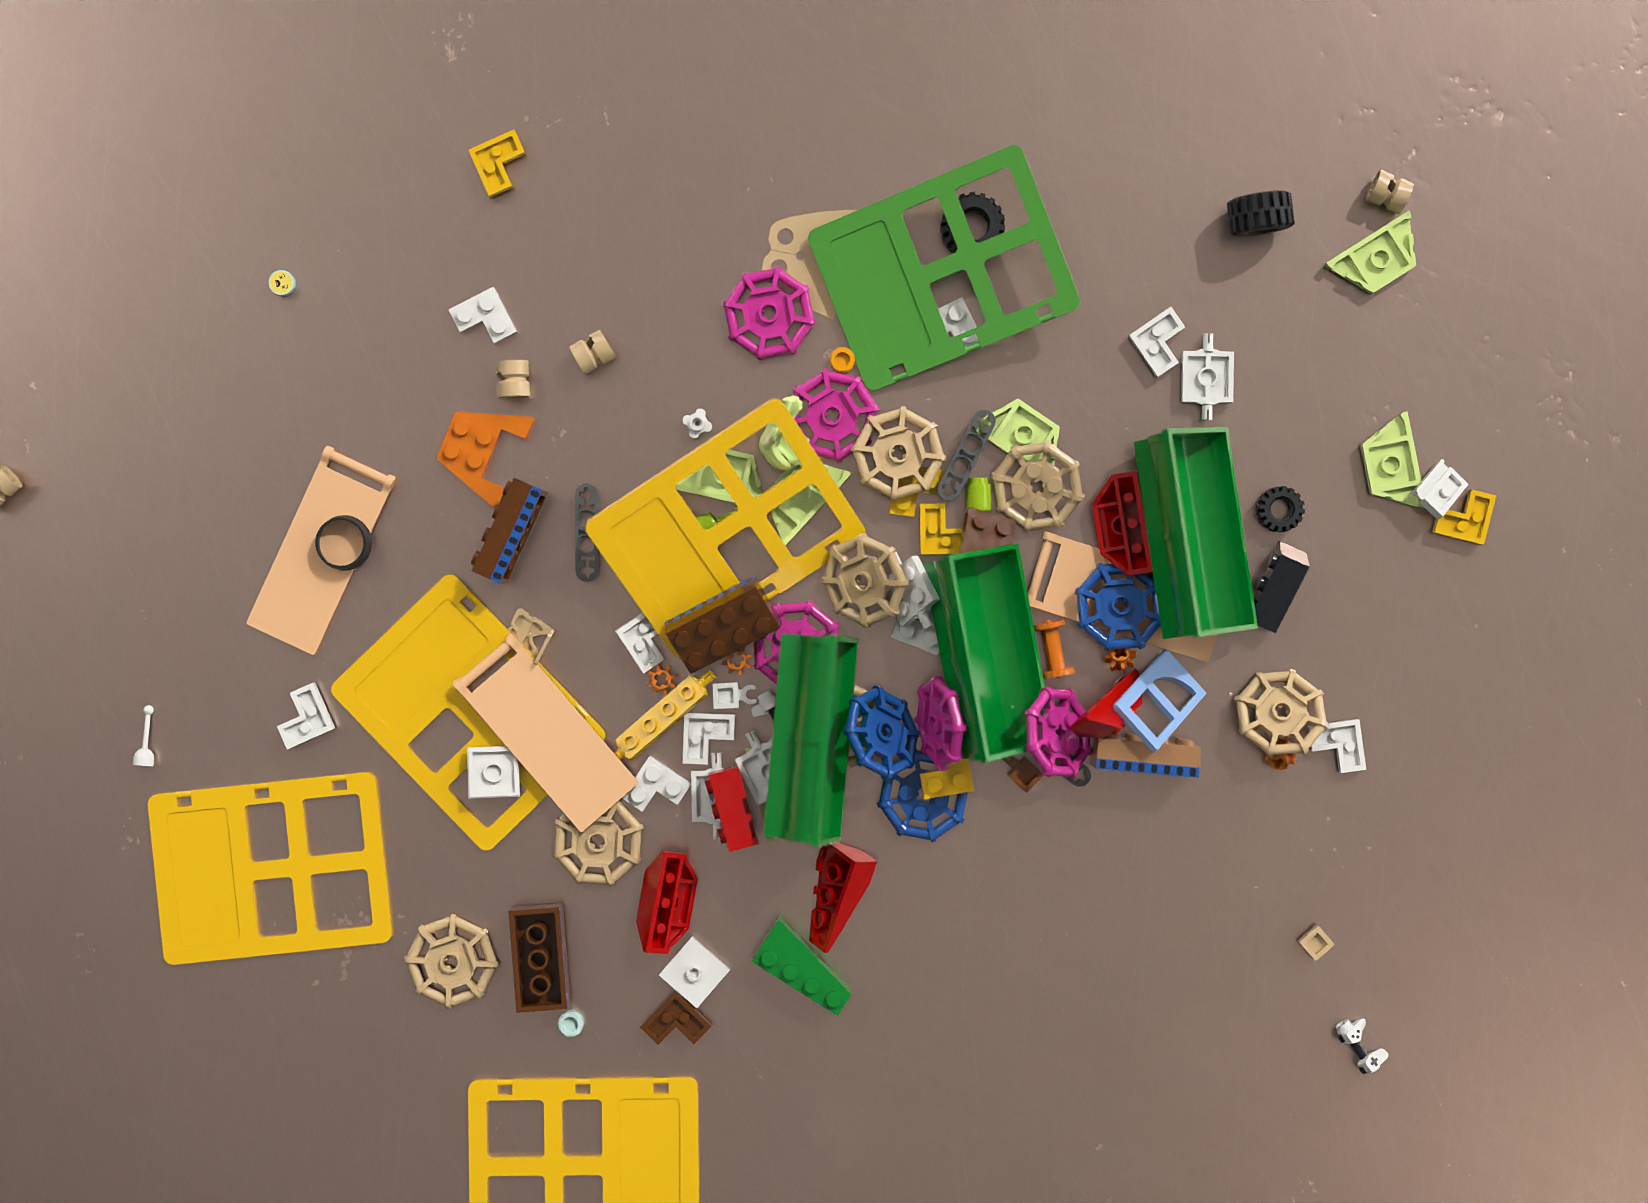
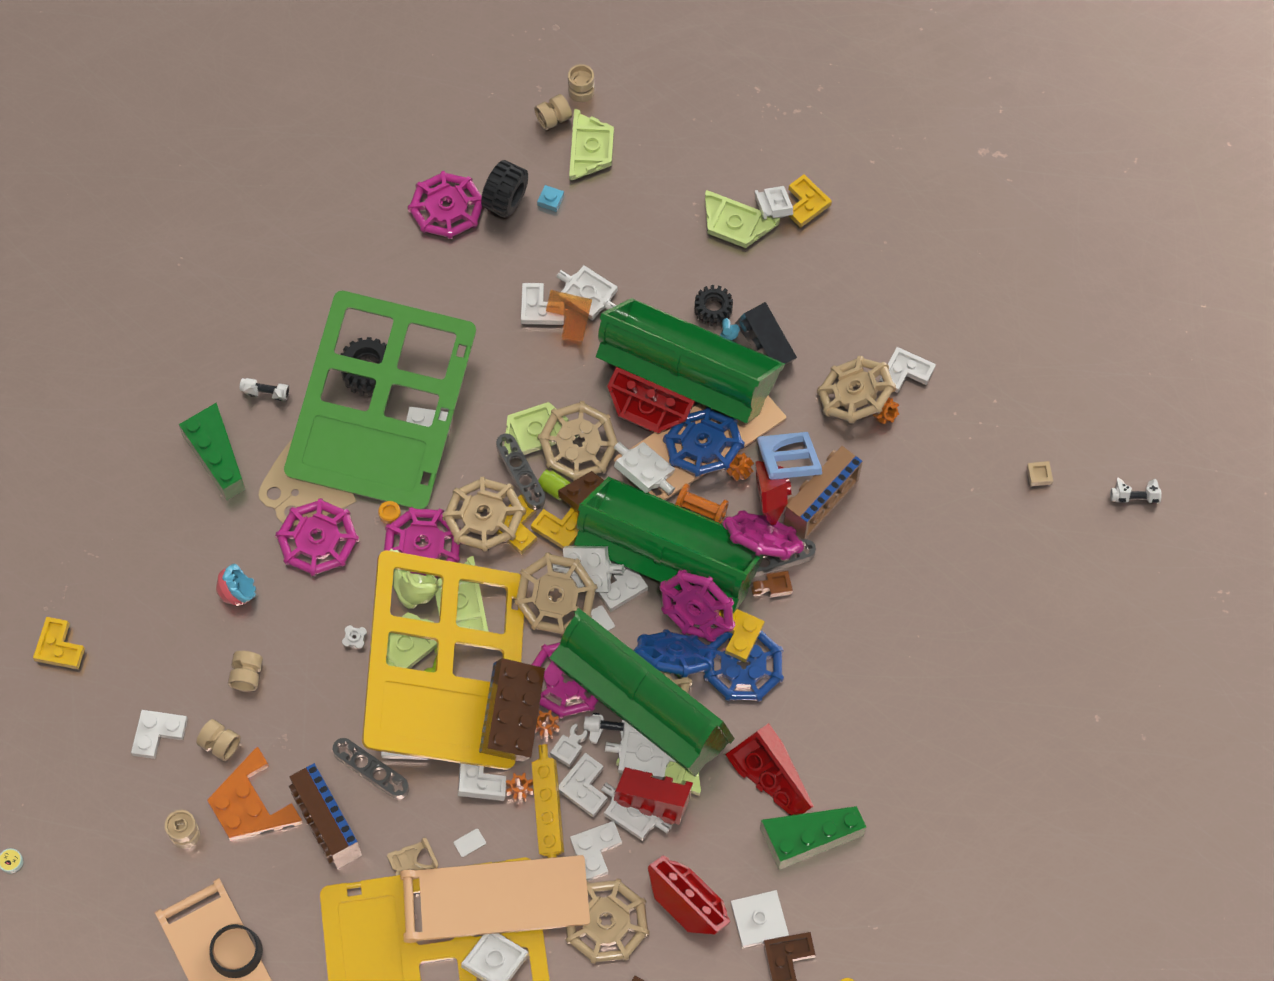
camera: 50 degrees left, 25 degrees down
none -> tan wheel [165,810,200,849]
none -> green wedge [179,402,246,501]
none -> medium azure hair [216,564,256,606]
none -> white piece [240,378,290,402]
none -> dark pink plate [408,171,483,239]
none -> white sticker [453,829,486,857]
none -> medium azure plate [537,185,564,212]
none -> clear orange panel [546,290,592,342]
none -> tan wheel [568,64,595,102]
none -> white sticker [591,605,615,630]
none -> white plate [614,442,675,495]
none -> medium azure plate [720,318,740,340]

